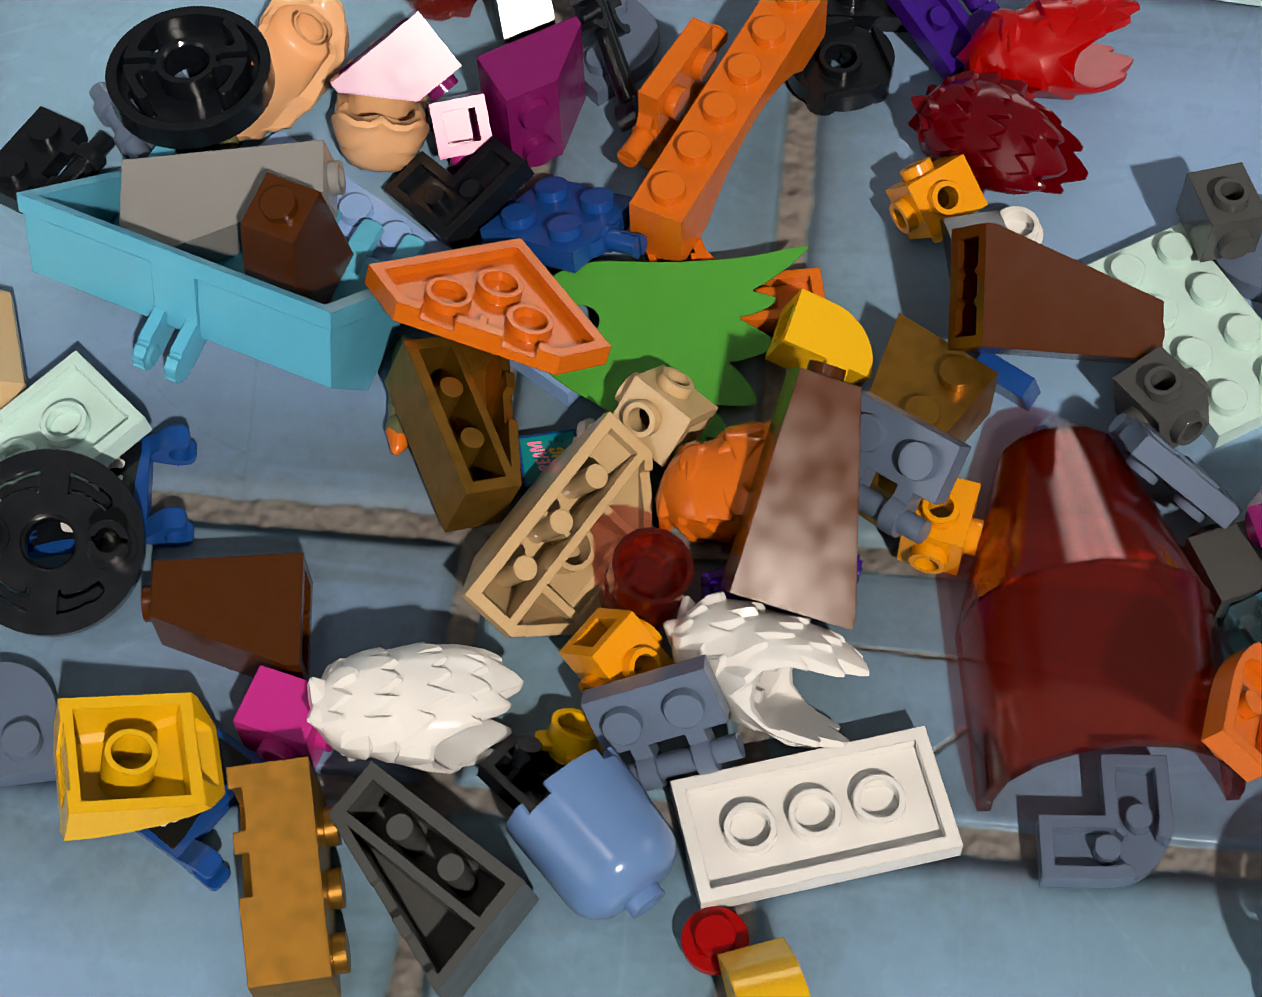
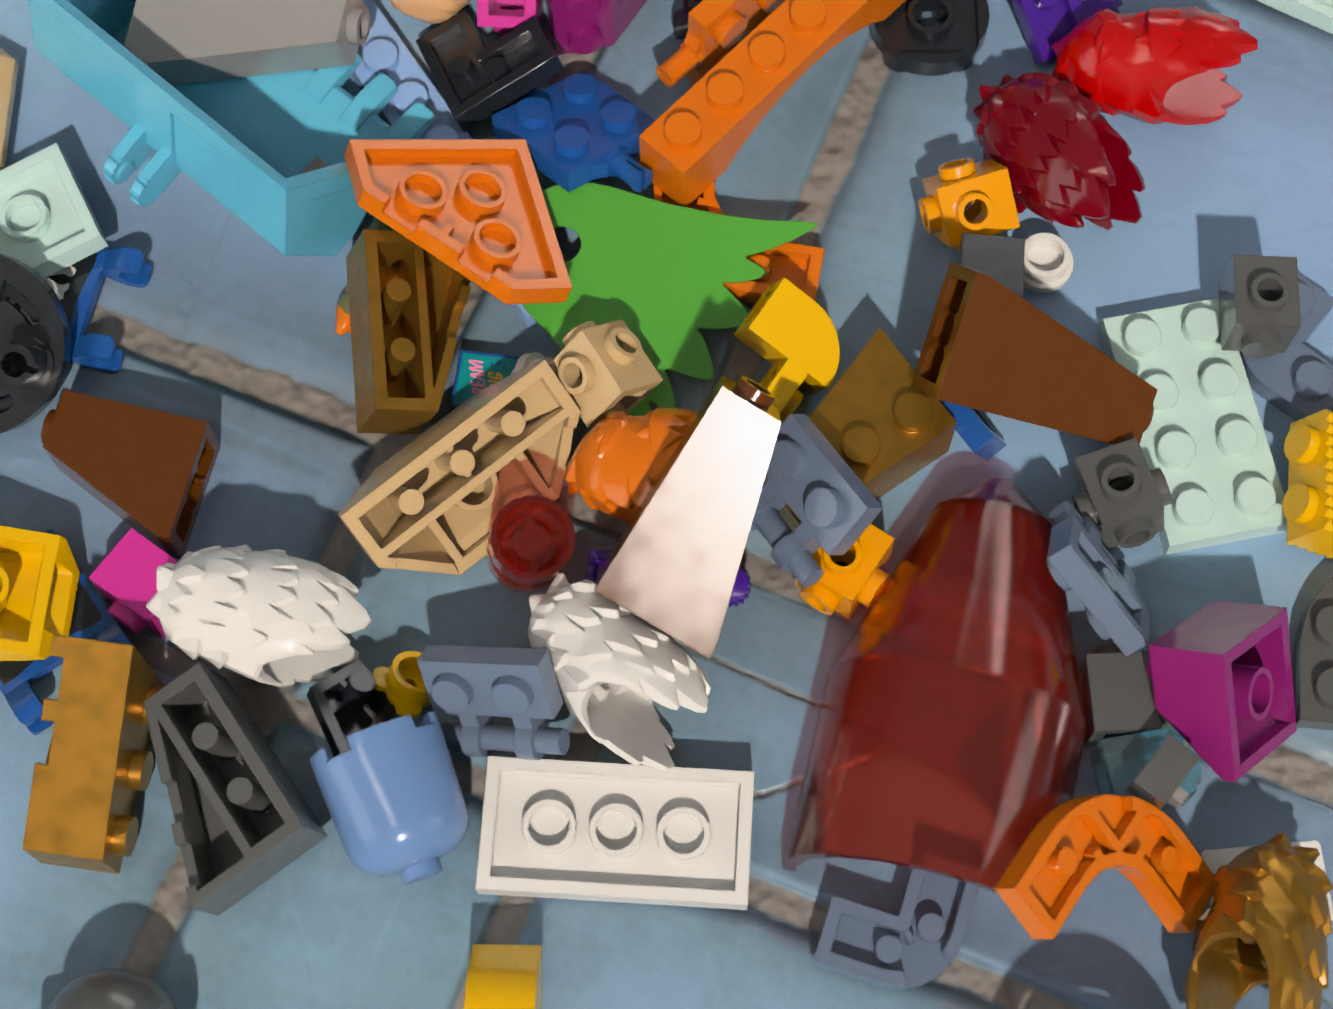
camera: 15 degrees right, 10 degrees up
reddish brown slope [240,172,354,305] -> none
light orange brick [558,608,675,694] -> none
red plate [681,906,749,976] -> none

